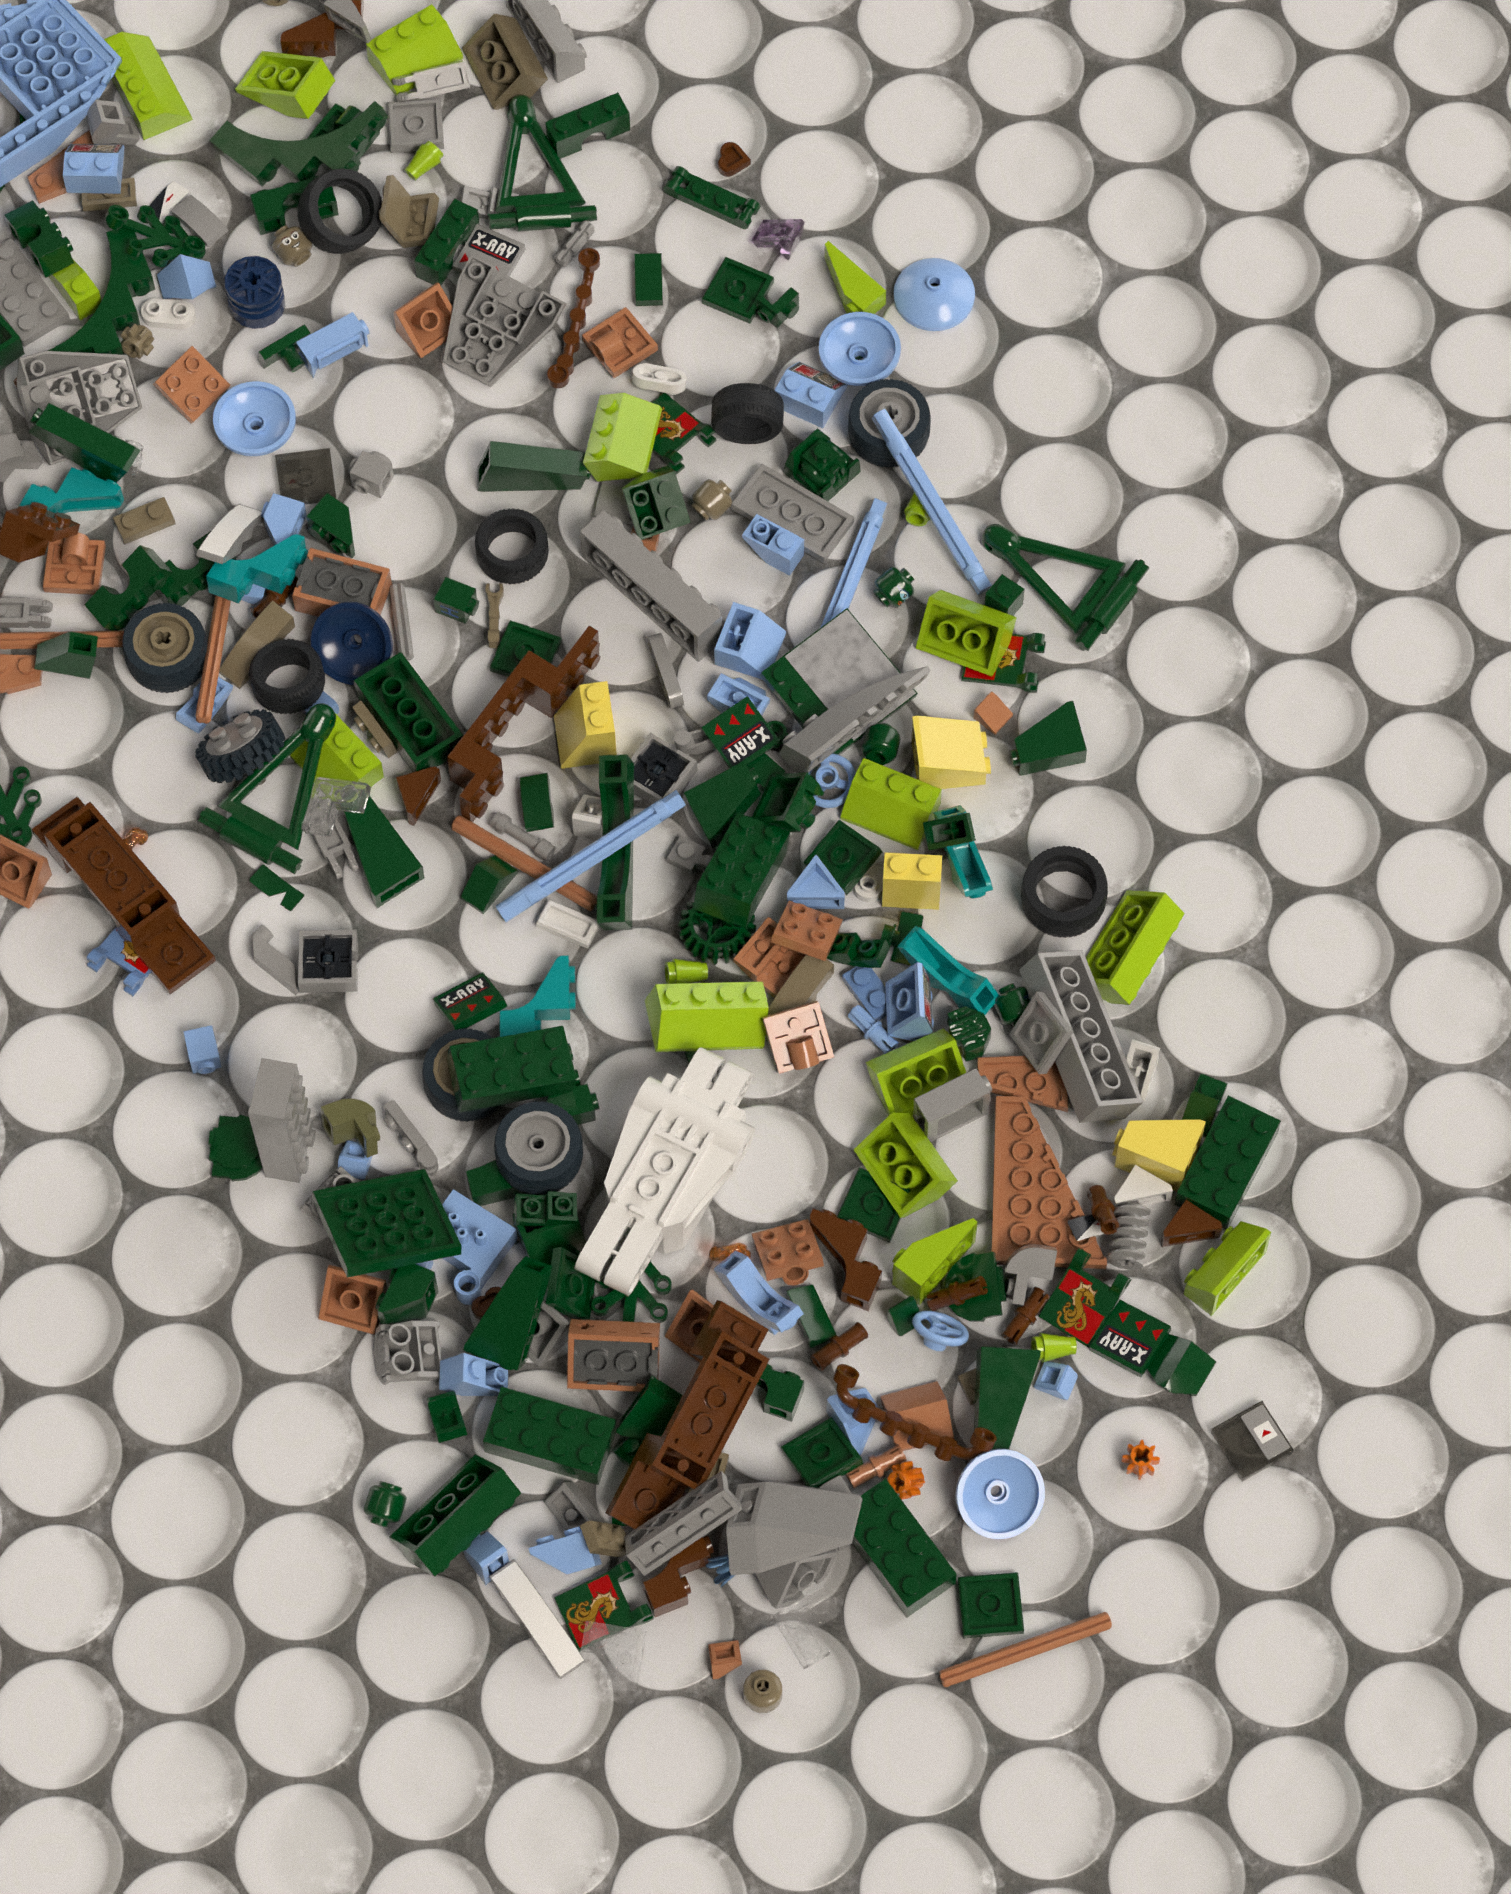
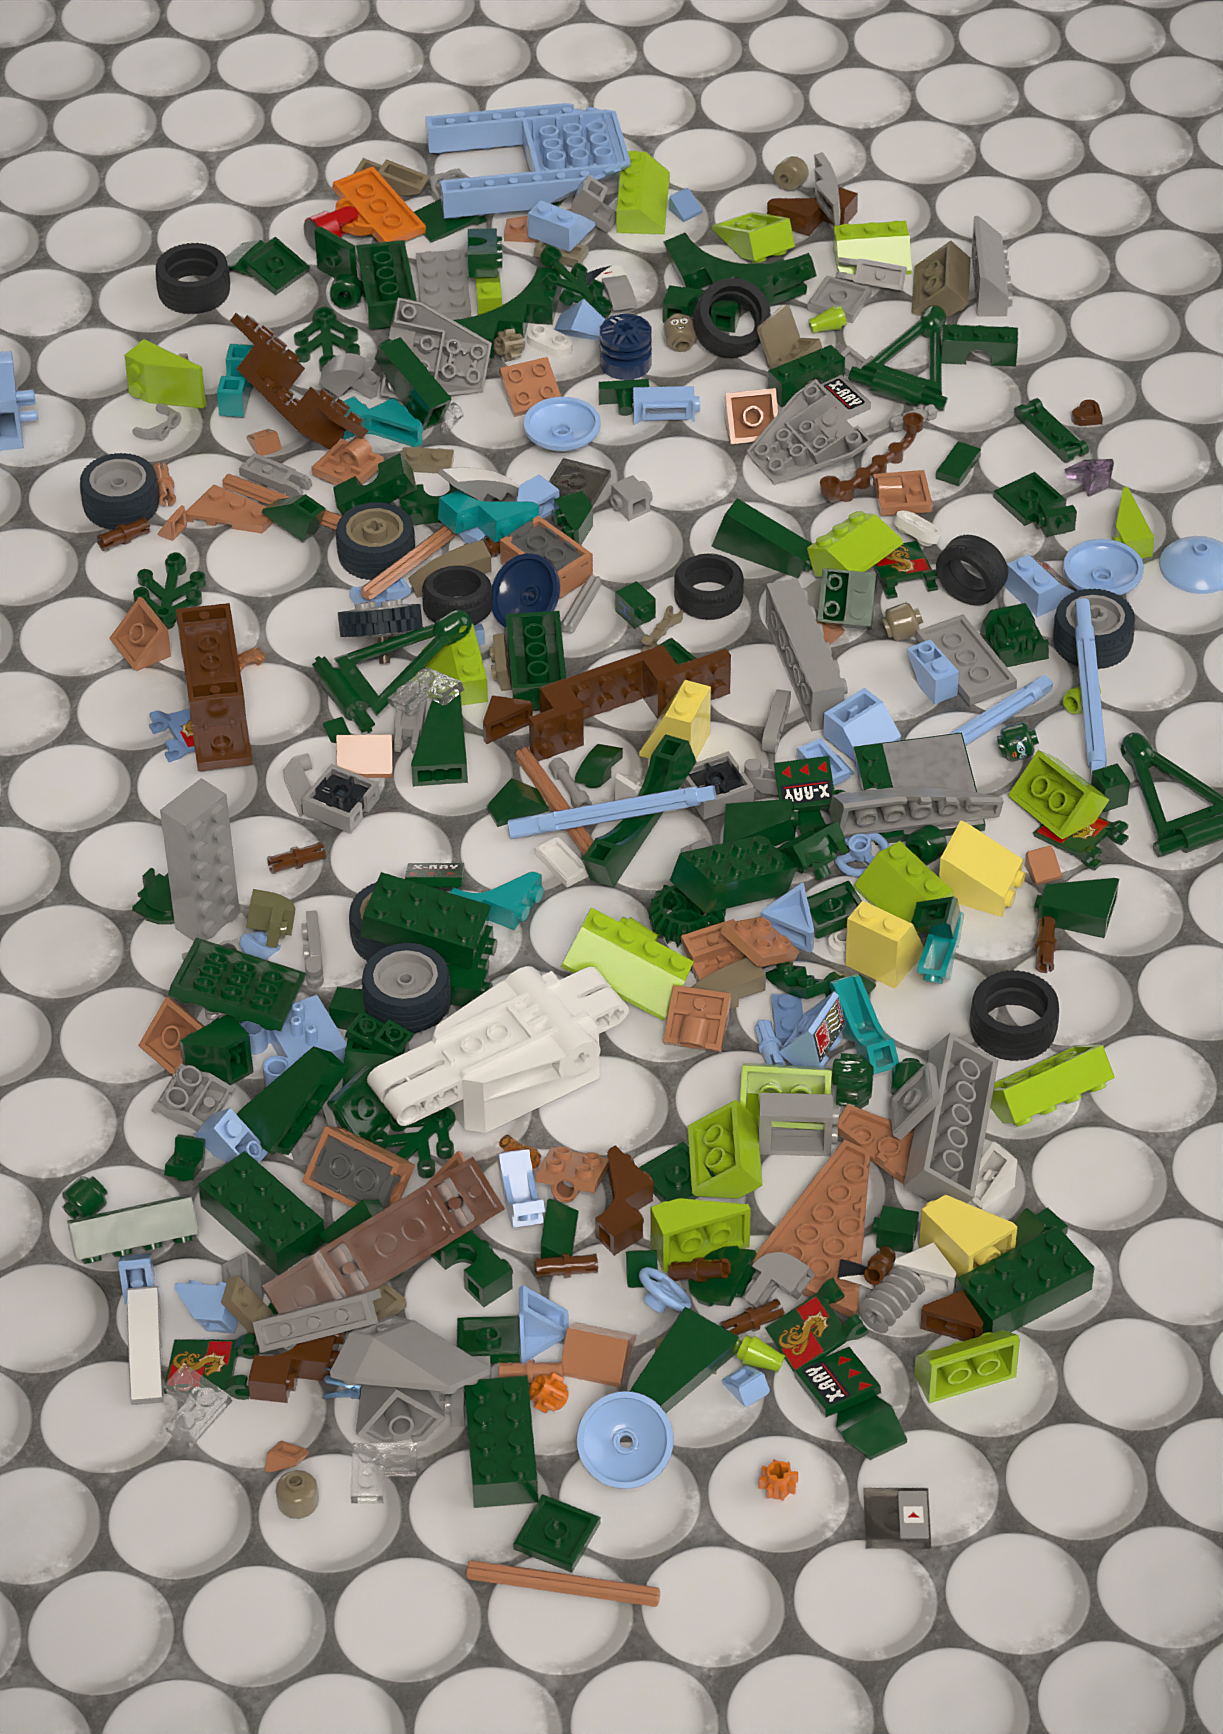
camera: 30 degrees right, 20 degrees down
reddish brown bar [833,1364,997,1461] -> none
none -> reddish brown pin [267,842,326,874]
none -> slope [336,735,393,778]
none -> medium blue slope [669,188,703,222]
none -> dark green brick [872,1205,919,1254]
none -> reddish brown pin [1034,916,1057,973]

